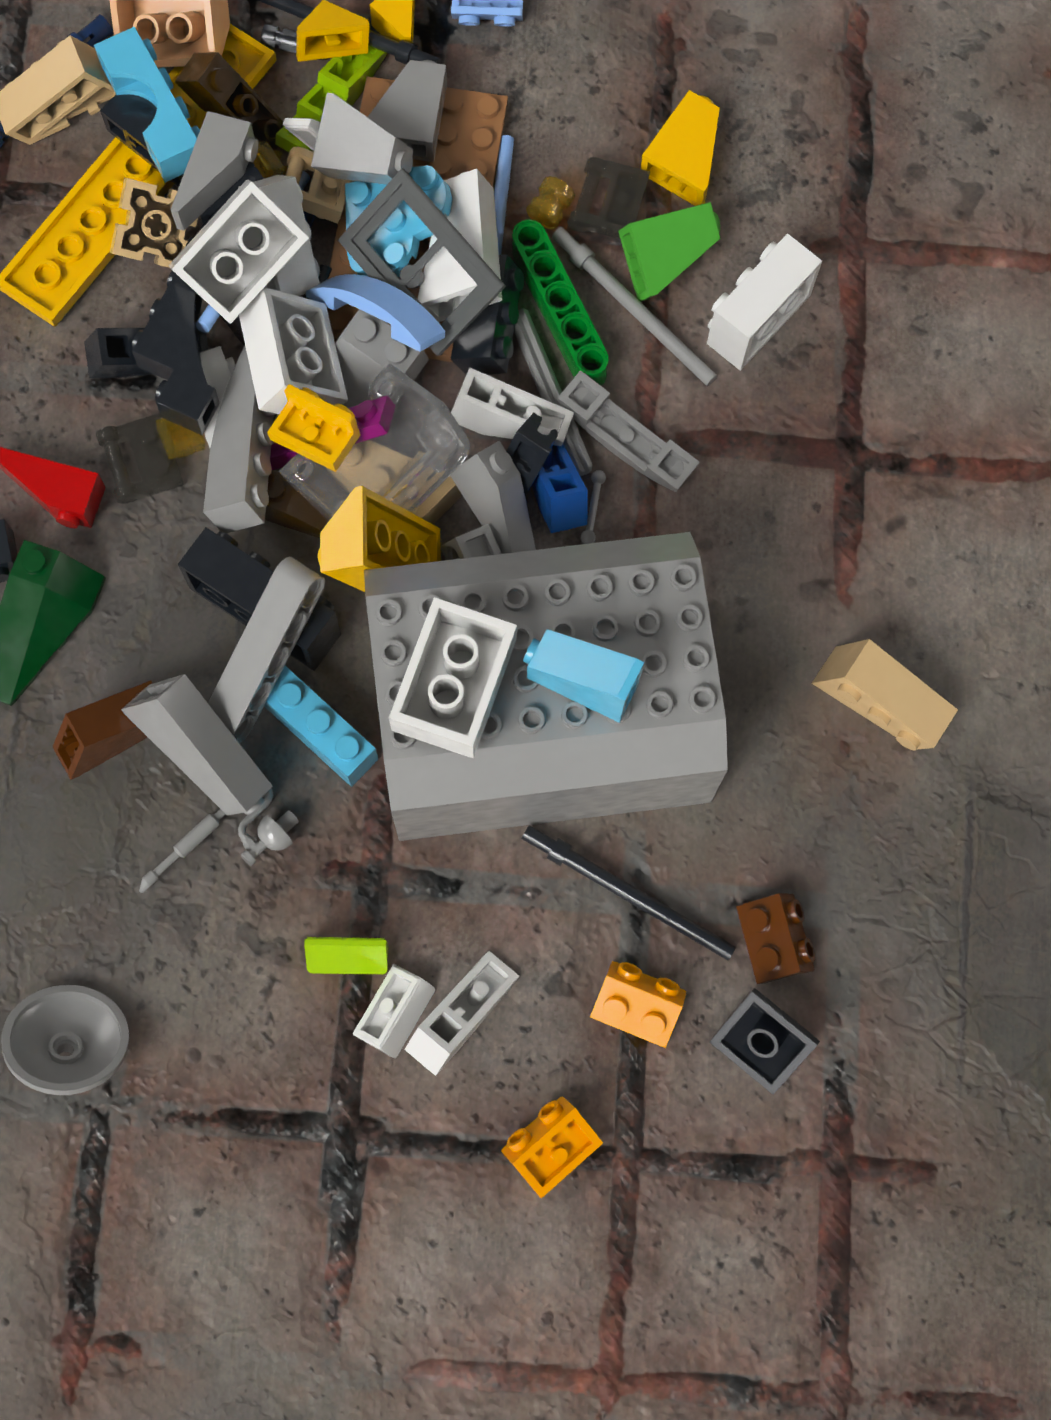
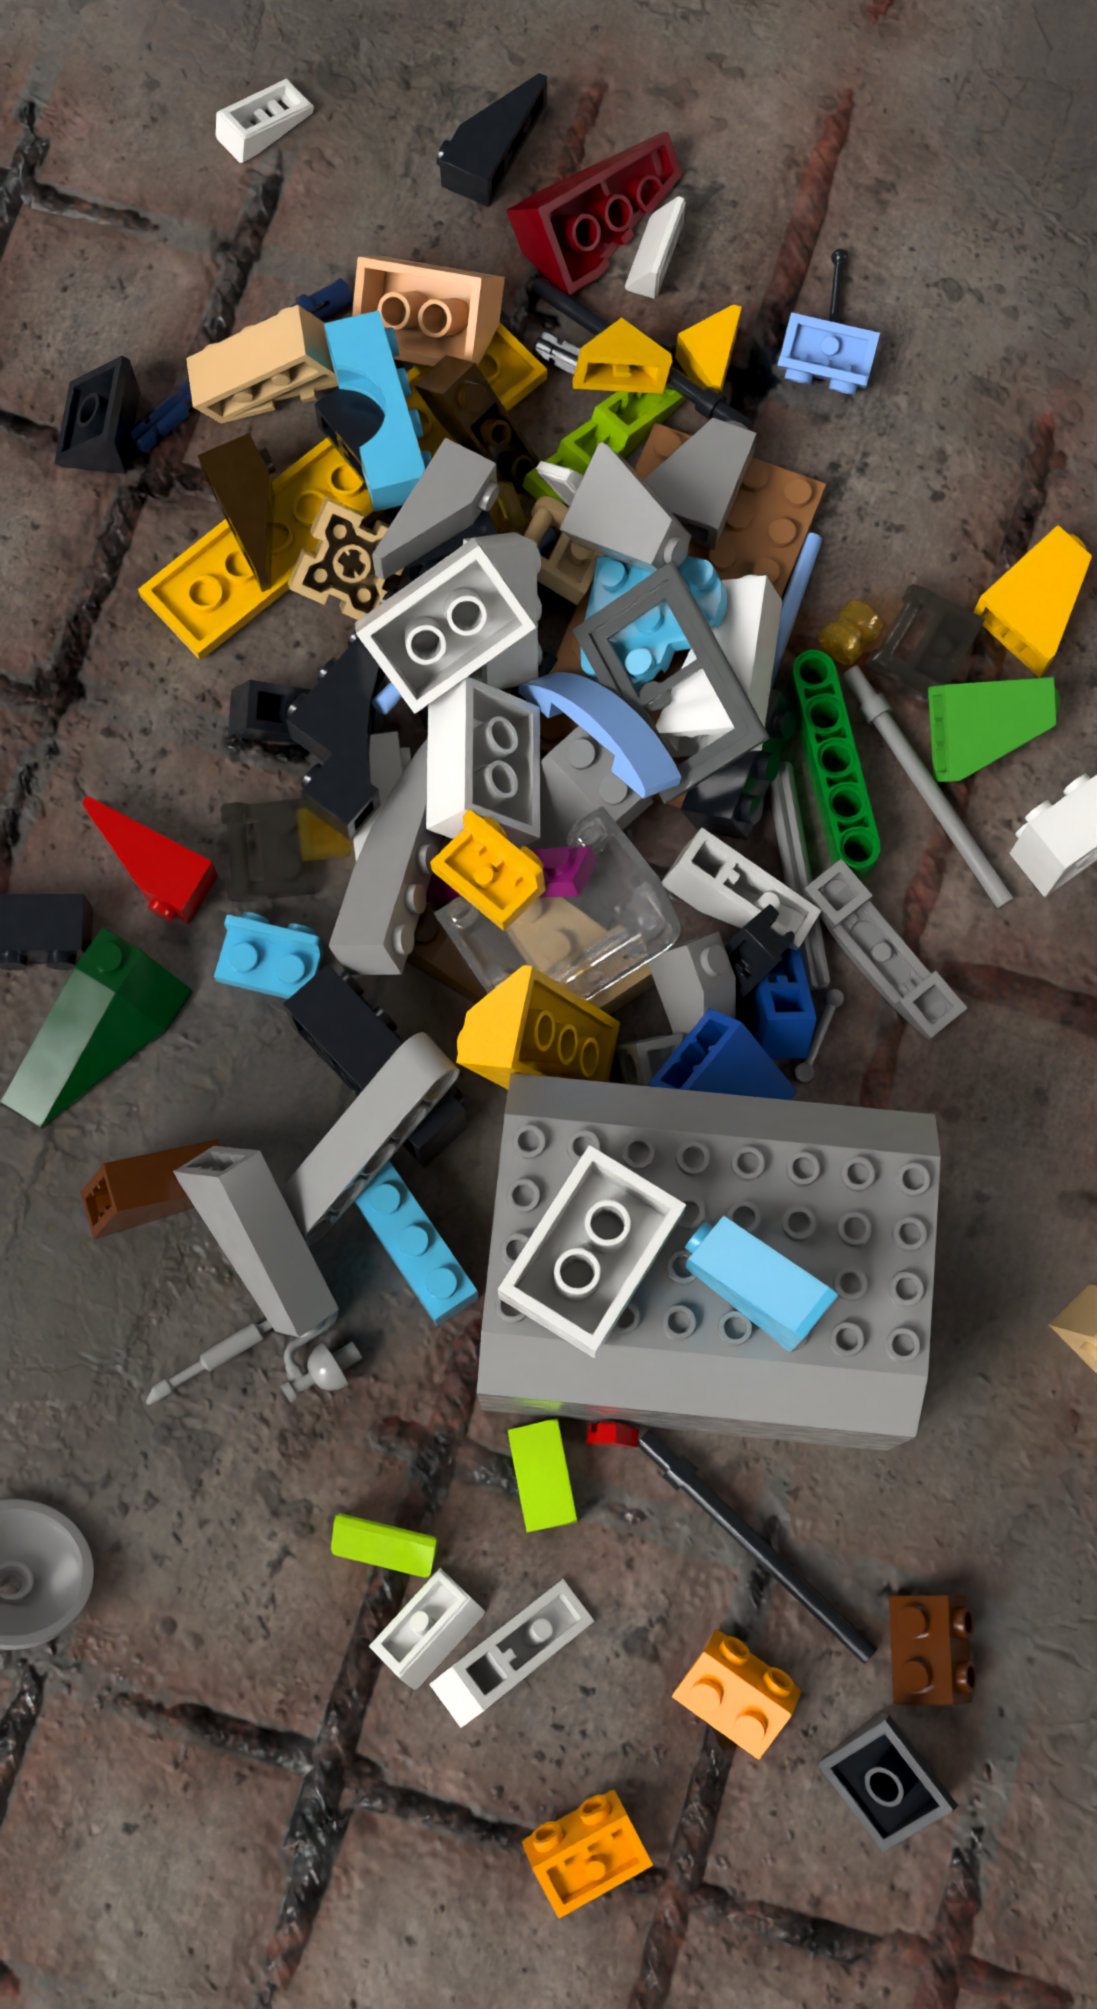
camera: 15 degrees right, 0 degrees up
none -> dark brown slope [198,433,276,592]
none -> medium azure bracket [214,912,325,999]
none -> lime slope [507,1418,577,1533]
none -> red tile [586,1422,639,1448]
none -> blue slope [648,1008,797,1100]

